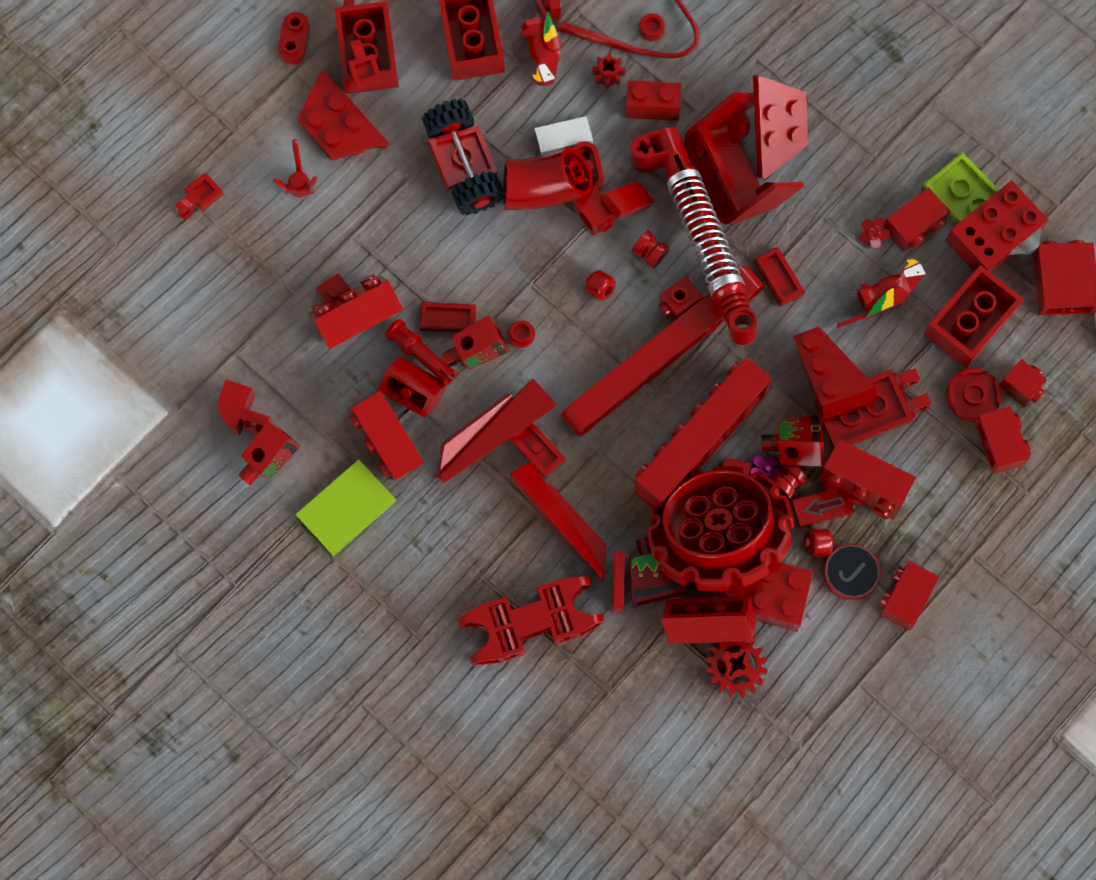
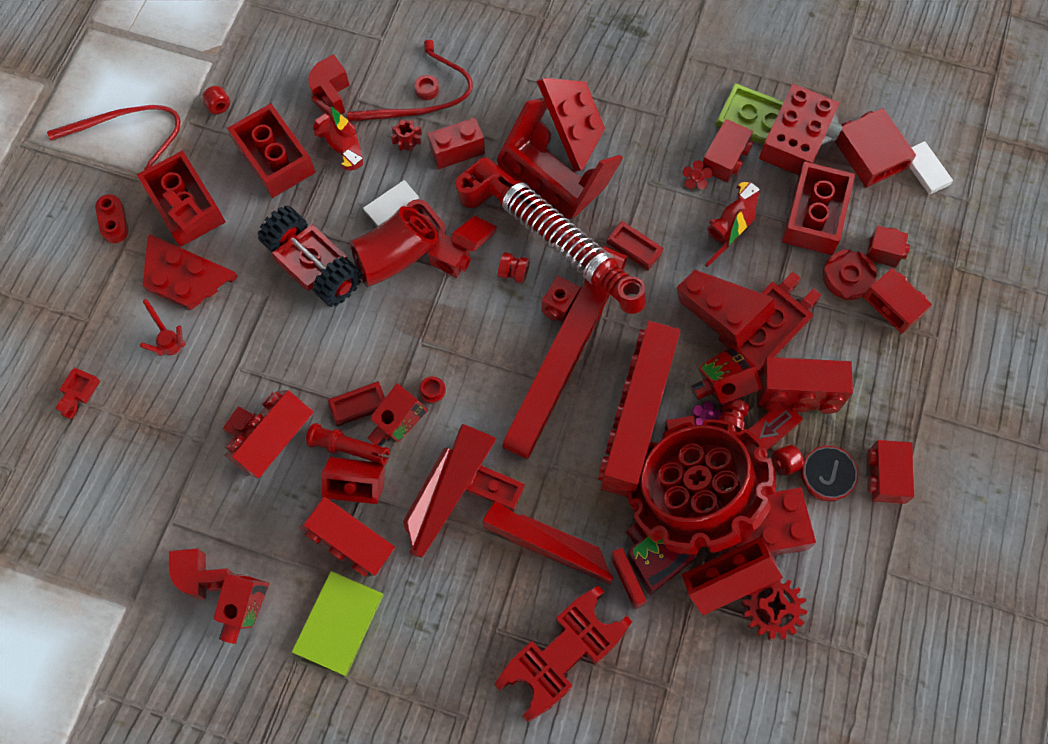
camera: 25 degrees left, 5 degrees down
red piece [585,270,616,301] -> none

